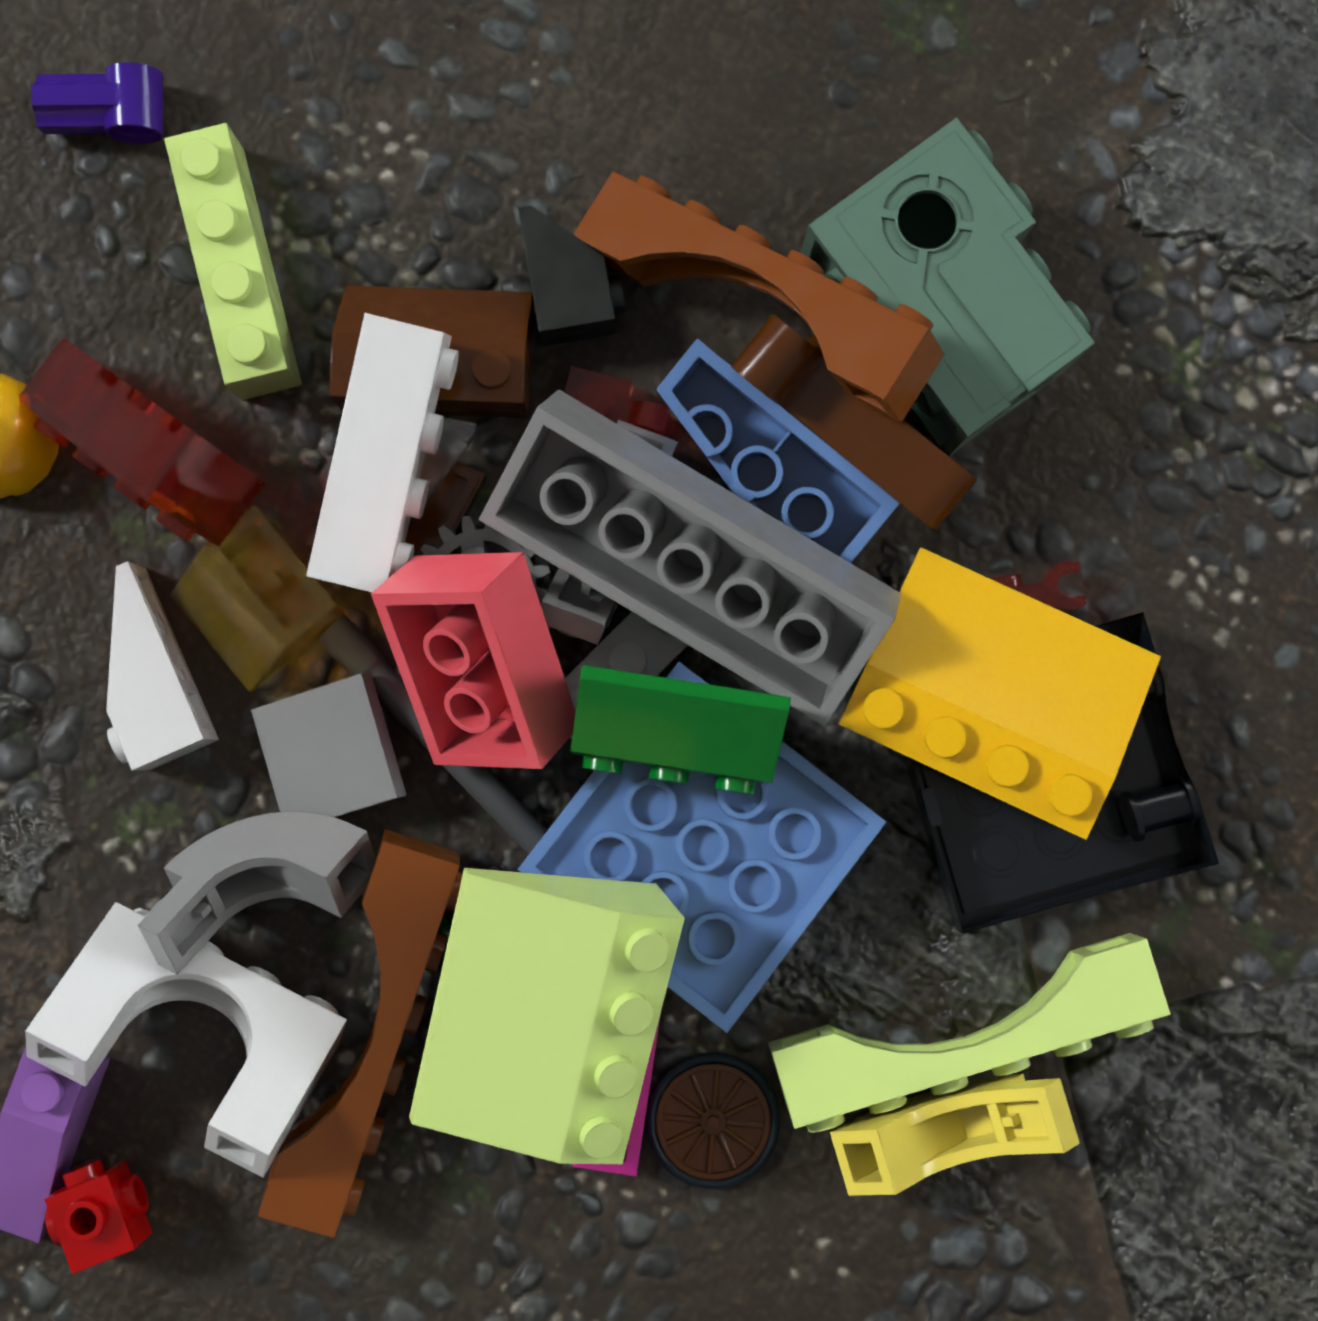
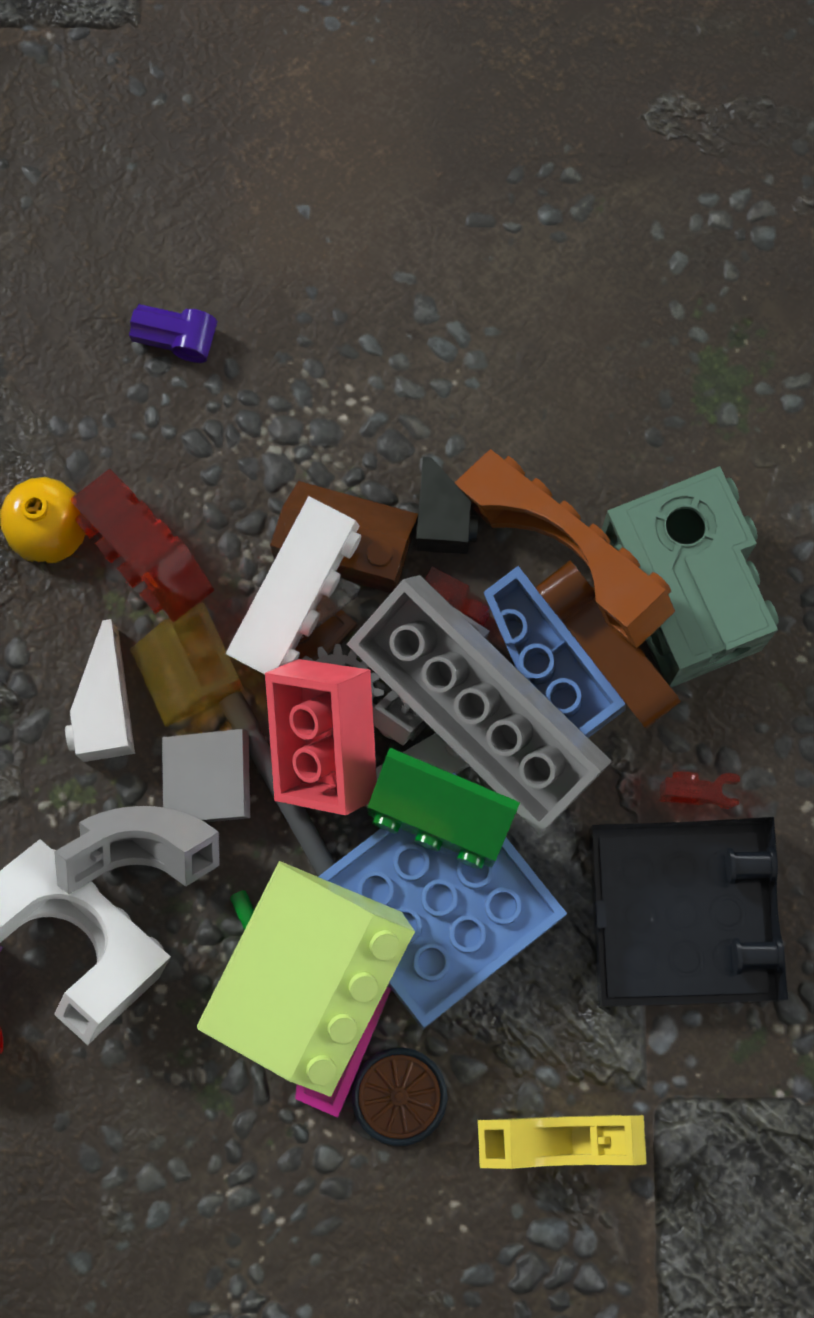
camera: 20 degrees right, 10 degrees down
yellowish green brick [164,123,302,400] -> none
dark orange arch [257,829,463,1238] -> none
yellowish green arch [768,933,1171,1133] -> none
yellow slope [838,547,1161,840] -> none

